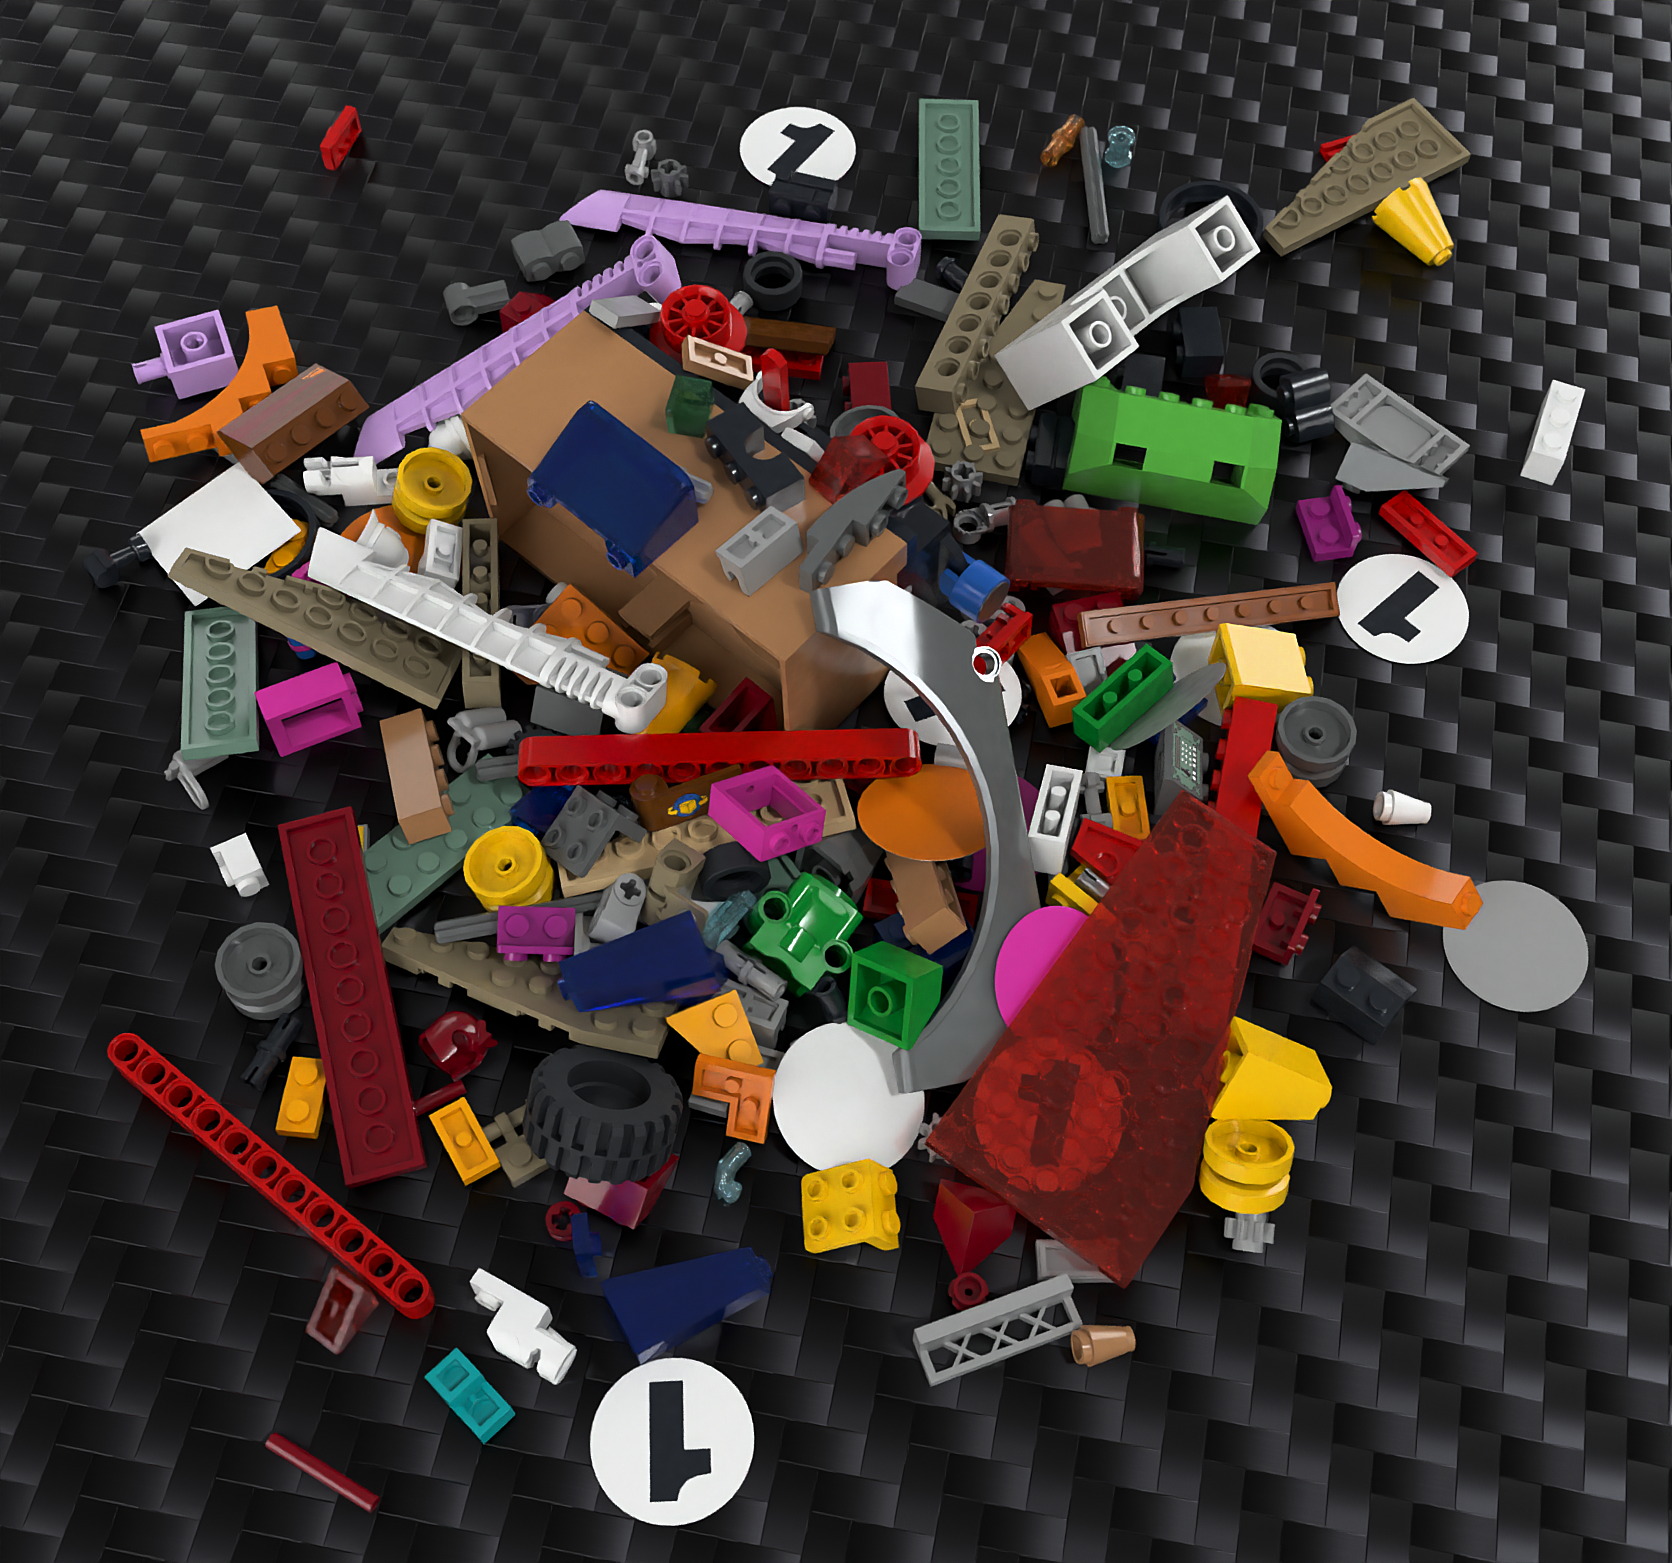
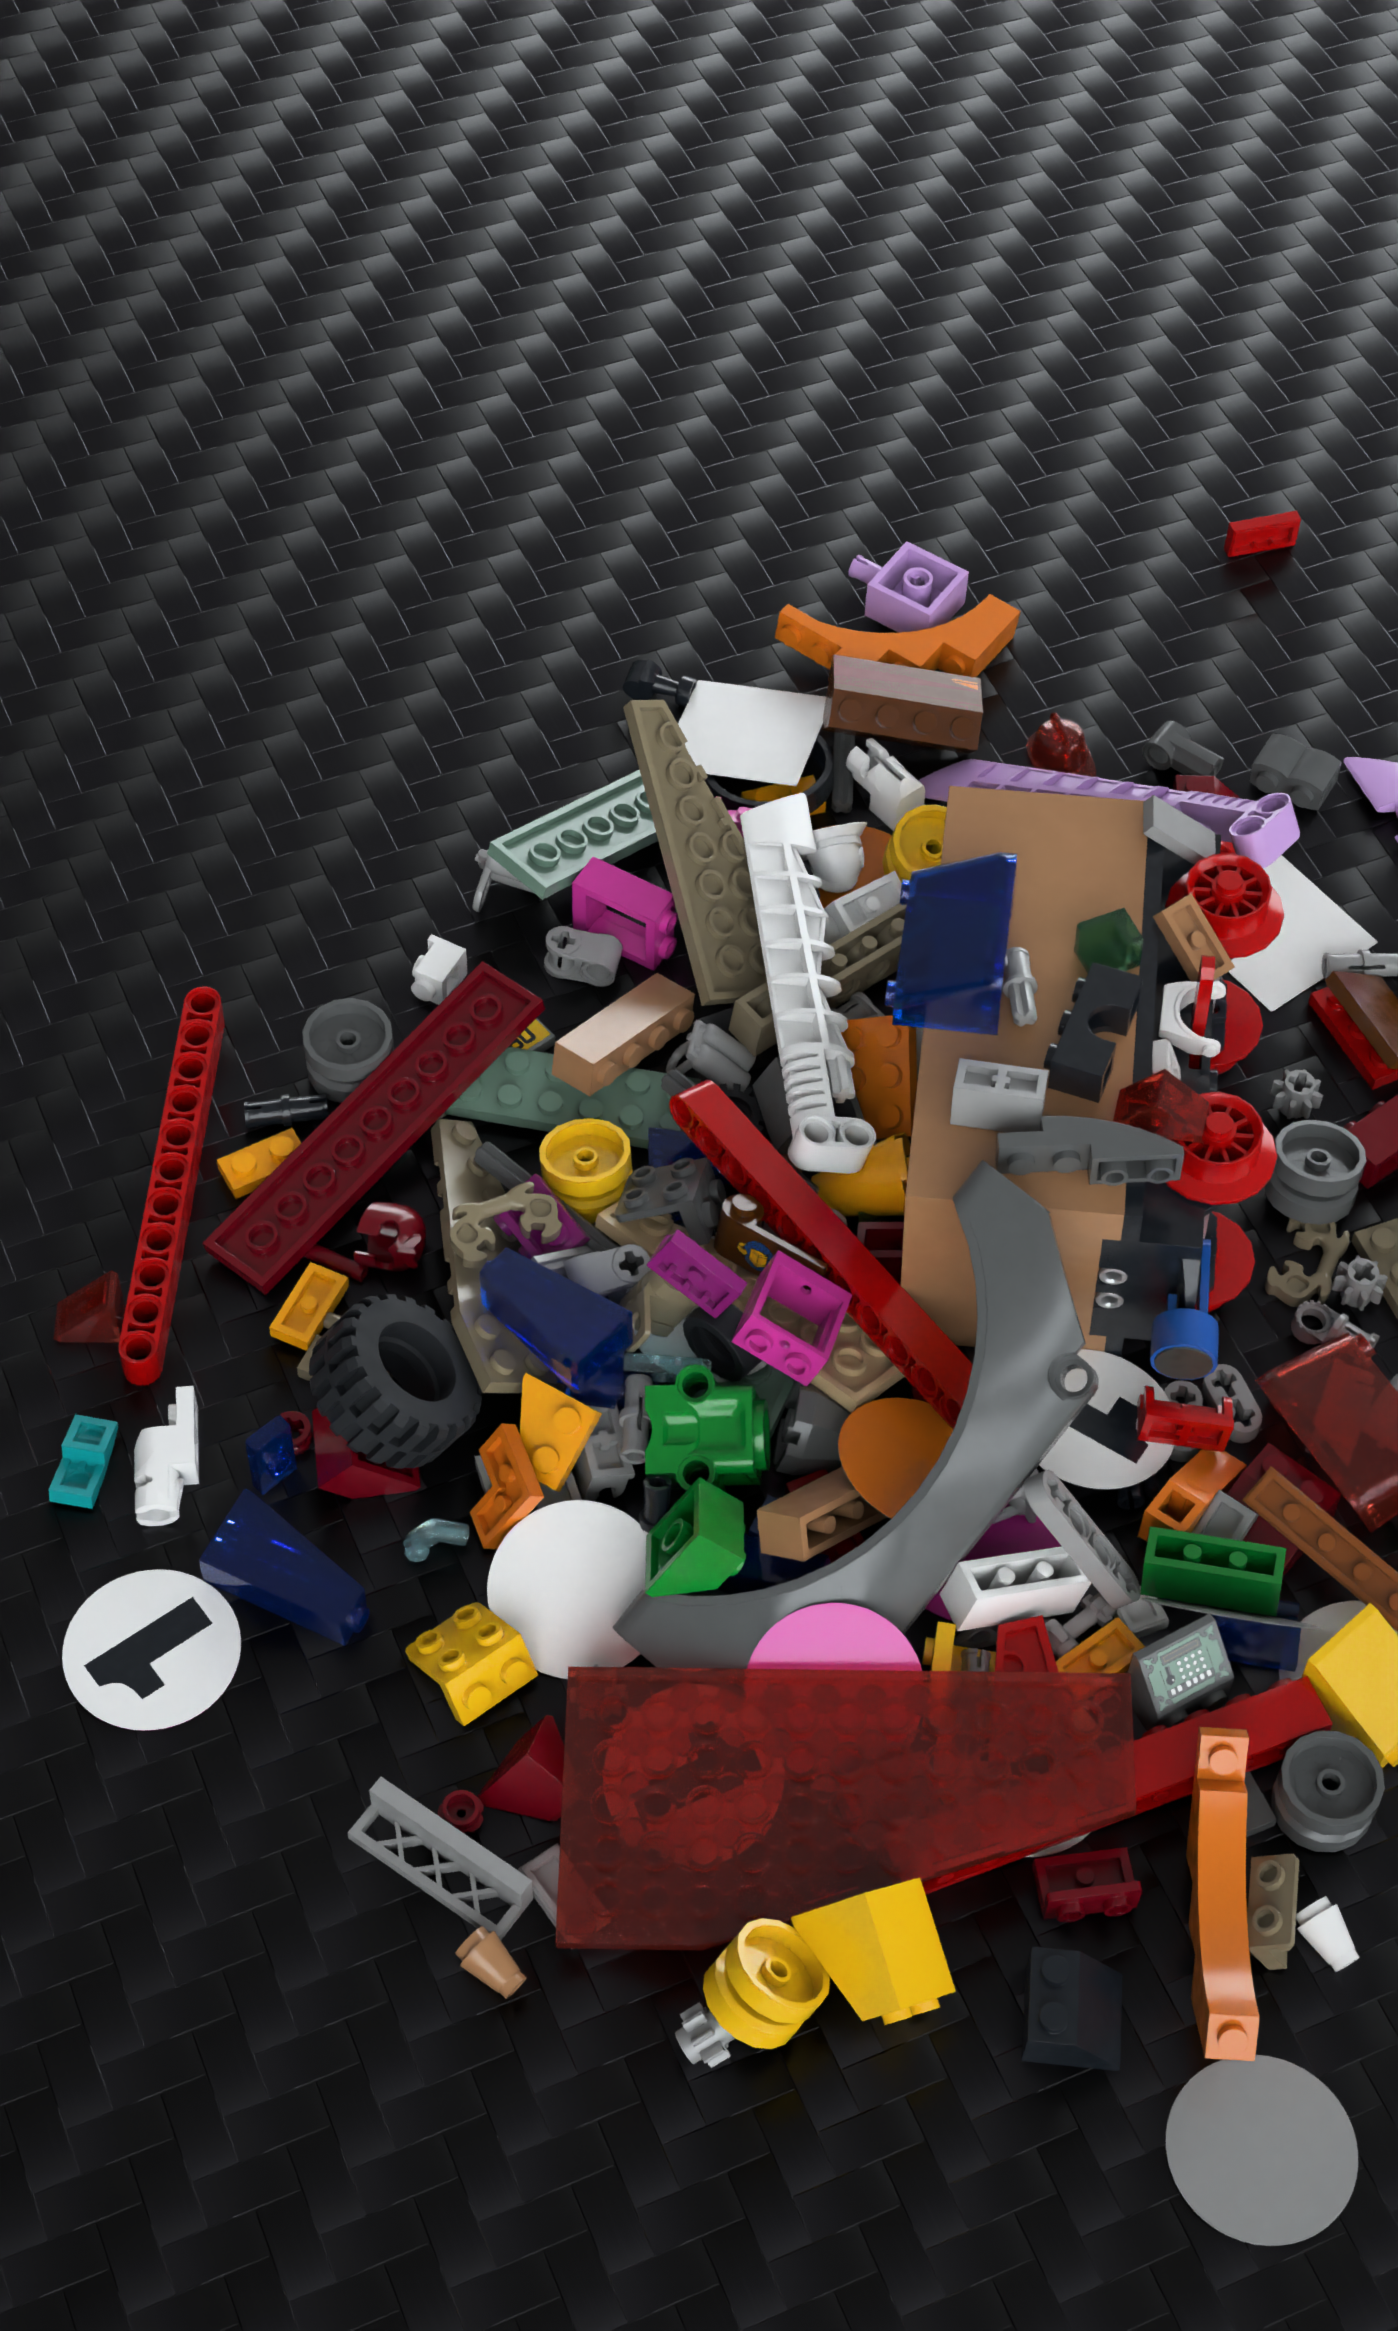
camera: 55 degrees right, 5 degrees down
none -> dark tan helmet [449,1182,562,1268]
none -> light grey piece [544,926,623,987]
none -> magenta bracket [646,1229,748,1319]
none -> light grey beam [1024,1470,1140,1609]
none -> clear red piece [1026,712,1096,777]
none -> dark tan bracket [1247,1854,1299,1970]

